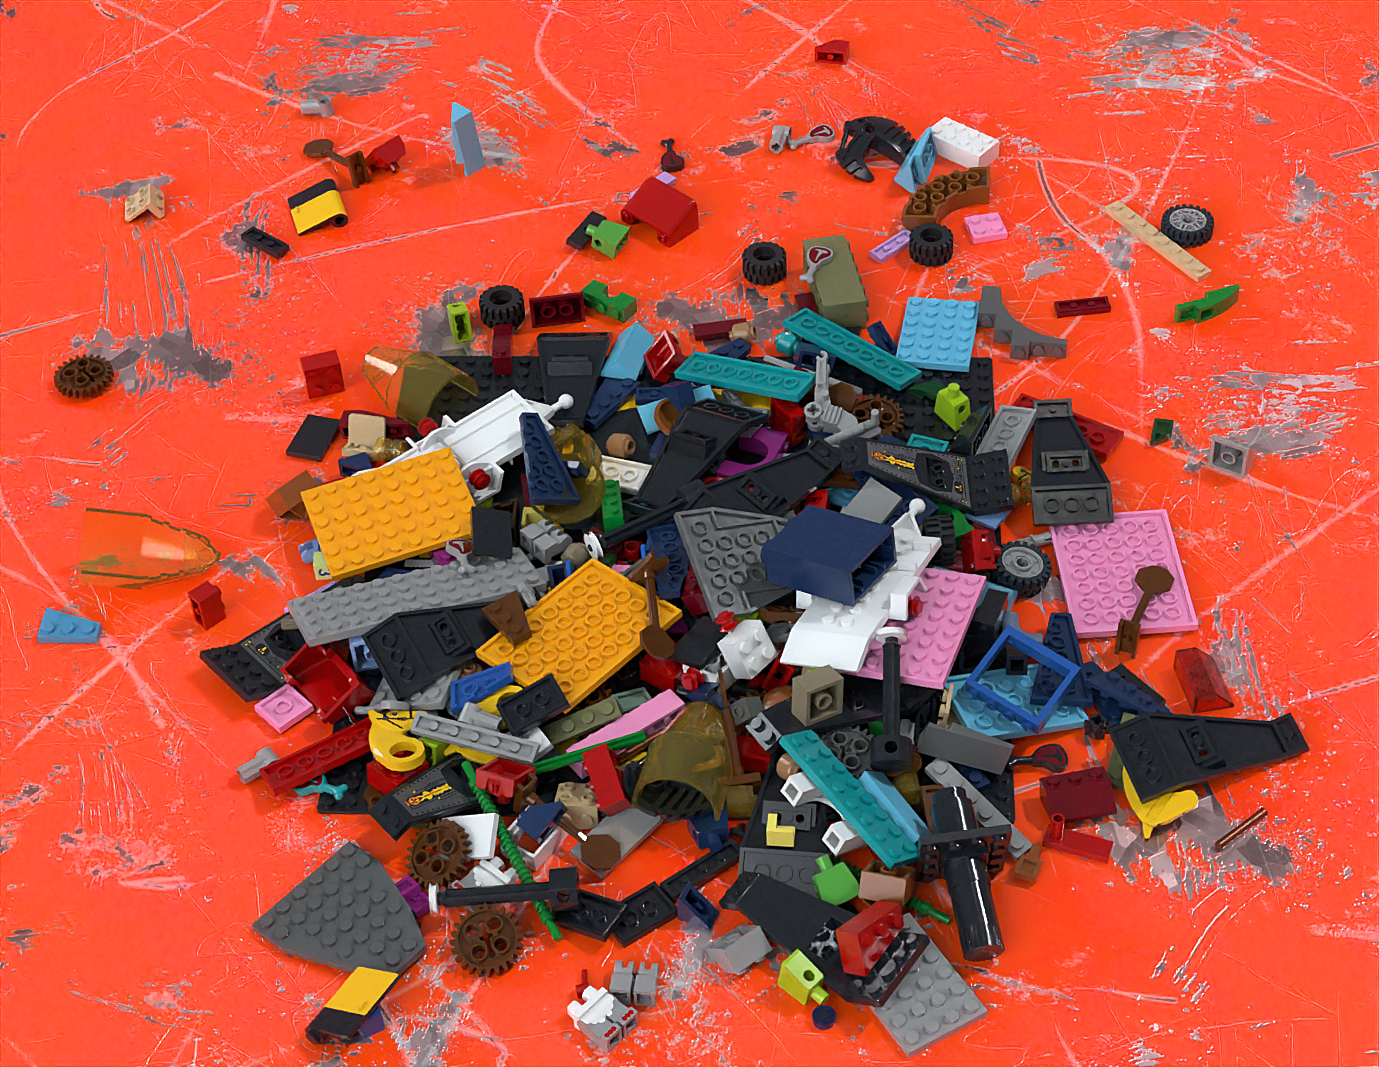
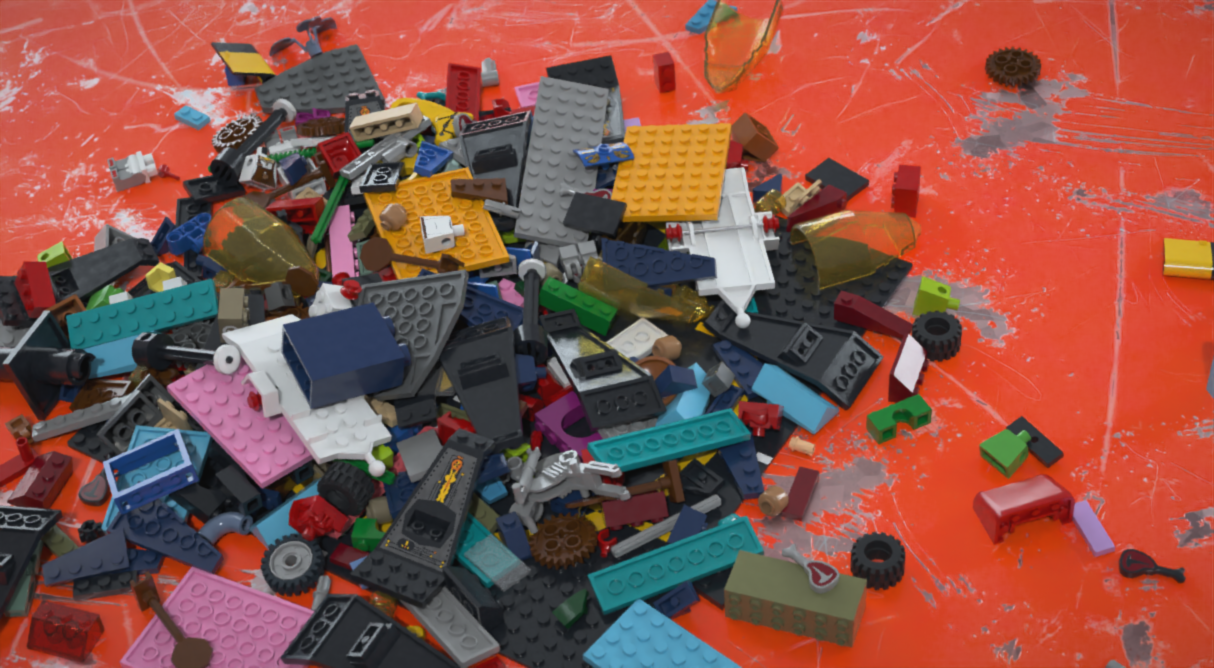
camera: 120 degrees right, 0 degrees up
black plate [241,226,290,259] -> none
light grey legs [609,960,659,1007] -> none
lime torso [934,383,970,431] -> none
none -> blue beam [166,213,215,255]
none -> medium azure plate [174,105,211,130]
none -> torso [239,147,276,191]
none -> plant [269,16,337,58]
none -> tan brick [349,102,424,142]
none -> medium nougat head [379,203,407,231]
none -> white torso [420,216,465,254]
none -> clear piece [464,534,531,592]
none -> blue shield [573,142,634,170]
none -> dark grey brick [702,361,735,397]

